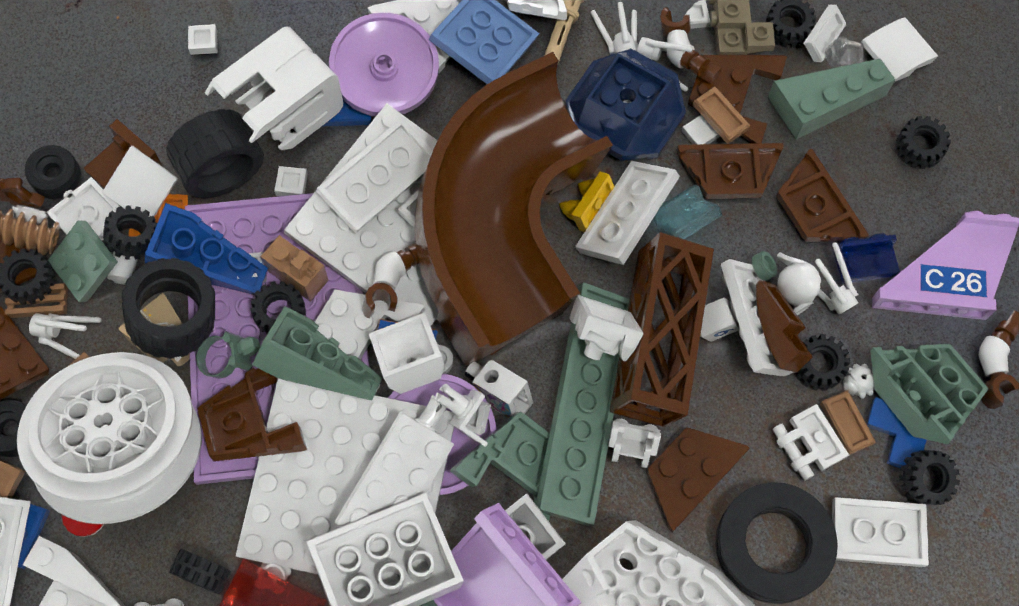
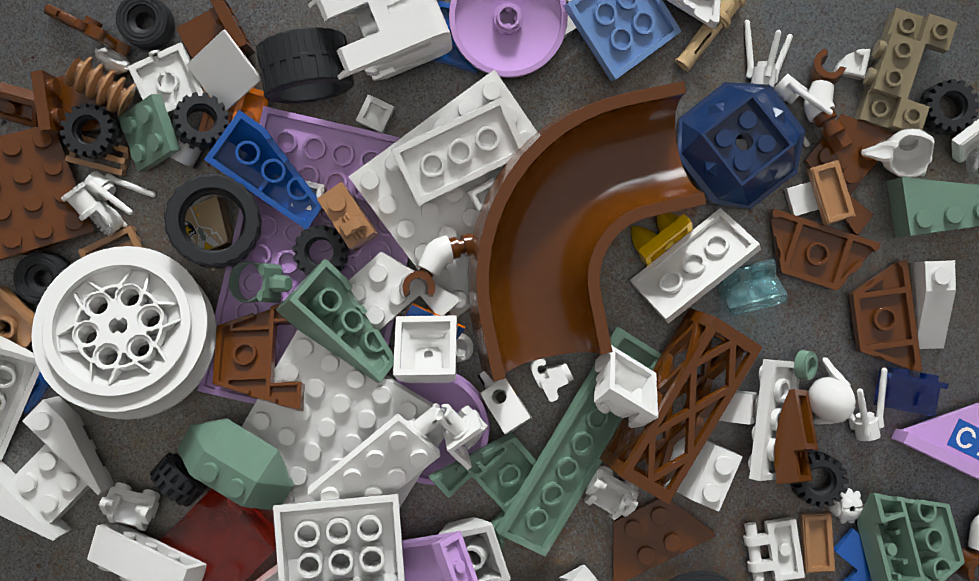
camera: 25 degrees right, 20 degrees up
none -> white connector [61,182,124,236]
none -> sand green wedge [177,419,294,510]
none -> white piece [530,358,574,402]
none -> white slope [665,436,742,512]
none -> white piece [861,128,935,178]
none -> white slope [909,260,956,349]

